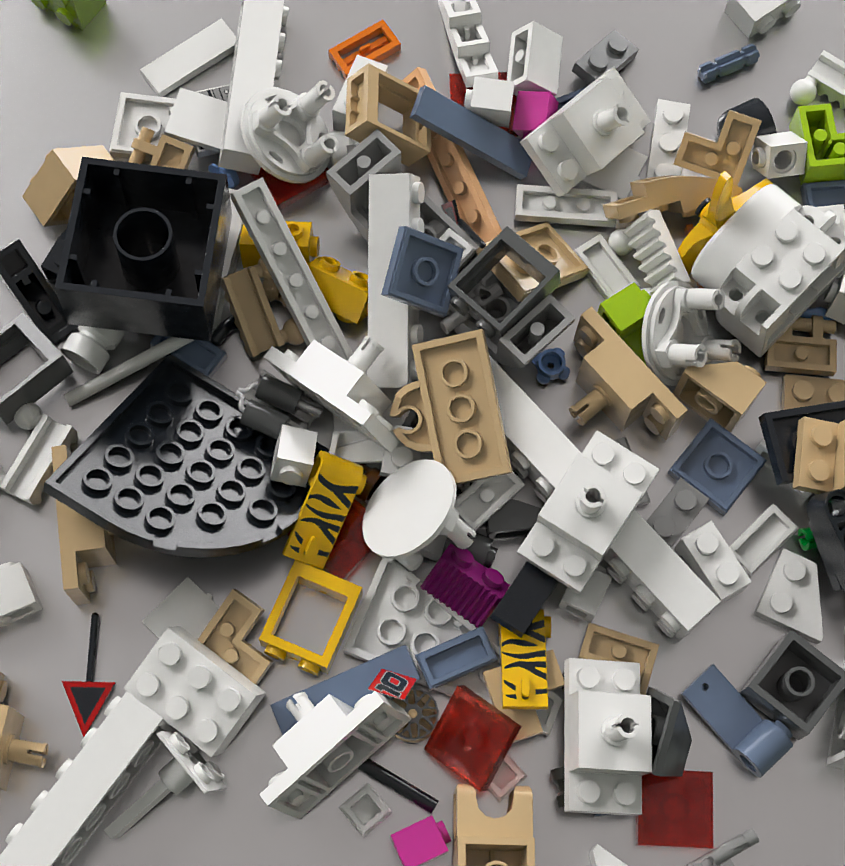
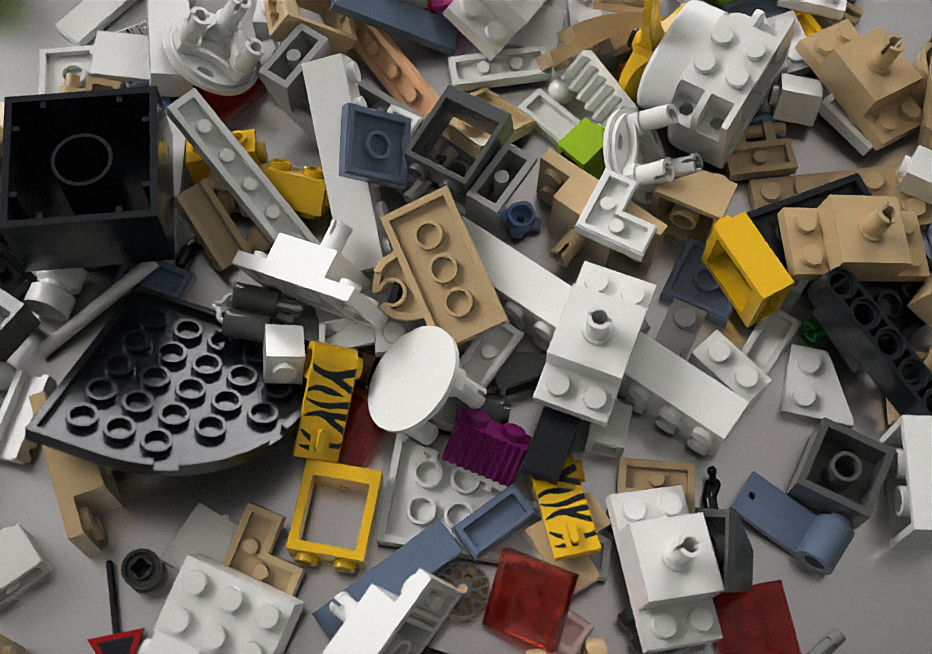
camera: 10 degrees left, 5 degrees down
sticker [368,669,417,700] -> none
black piece [441,200,486,249] -> none
none -> pearl dark grey wheel [121,548,168,596]
none -> white tile [574,168,658,262]
none -> yellow window [701,211,795,328]
none -> black piece [702,466,721,509]

